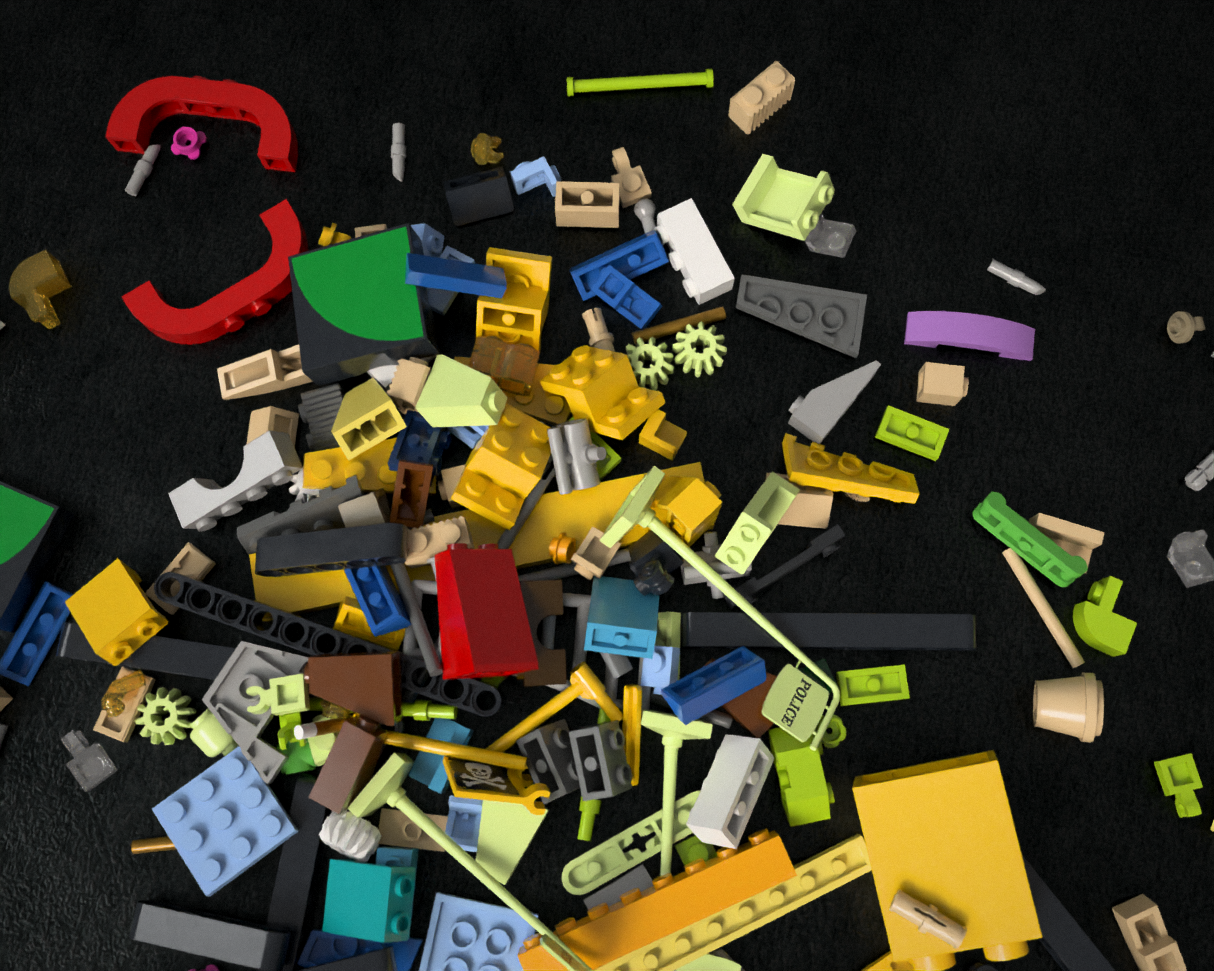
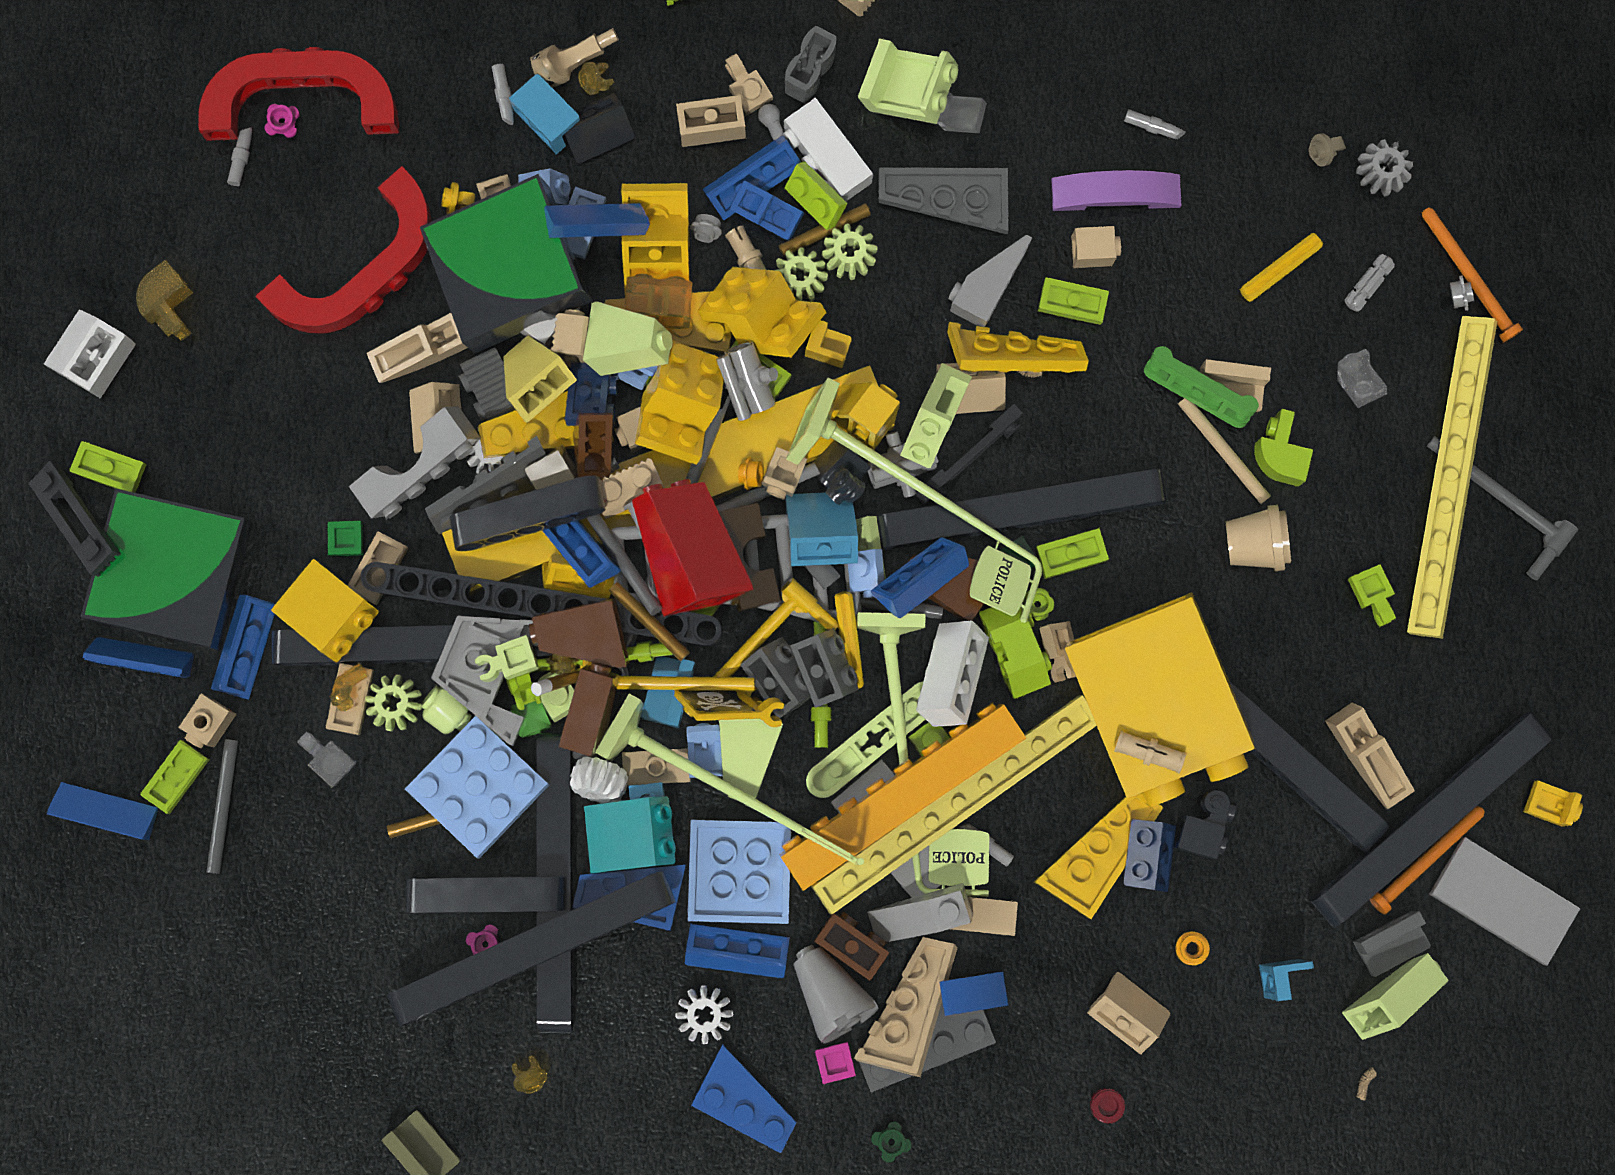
camera: 20 degrees left, 5 degrees up
light blue bracket [510,157,561,197] -> none
none -> green plate [328,521,363,556]
none -> dark azure panel [509,74,580,154]
none -> tan animal [530,28,619,88]
none -> pearl gold bar [609,582,690,661]
none -> light grey plate [690,214,722,243]
none -> dark grey brick [785,26,836,104]
none -> lime plate [785,162,848,230]
none -> tan plate [1039,621,1076,682]
none -> yellow axle [1240,233,1323,302]

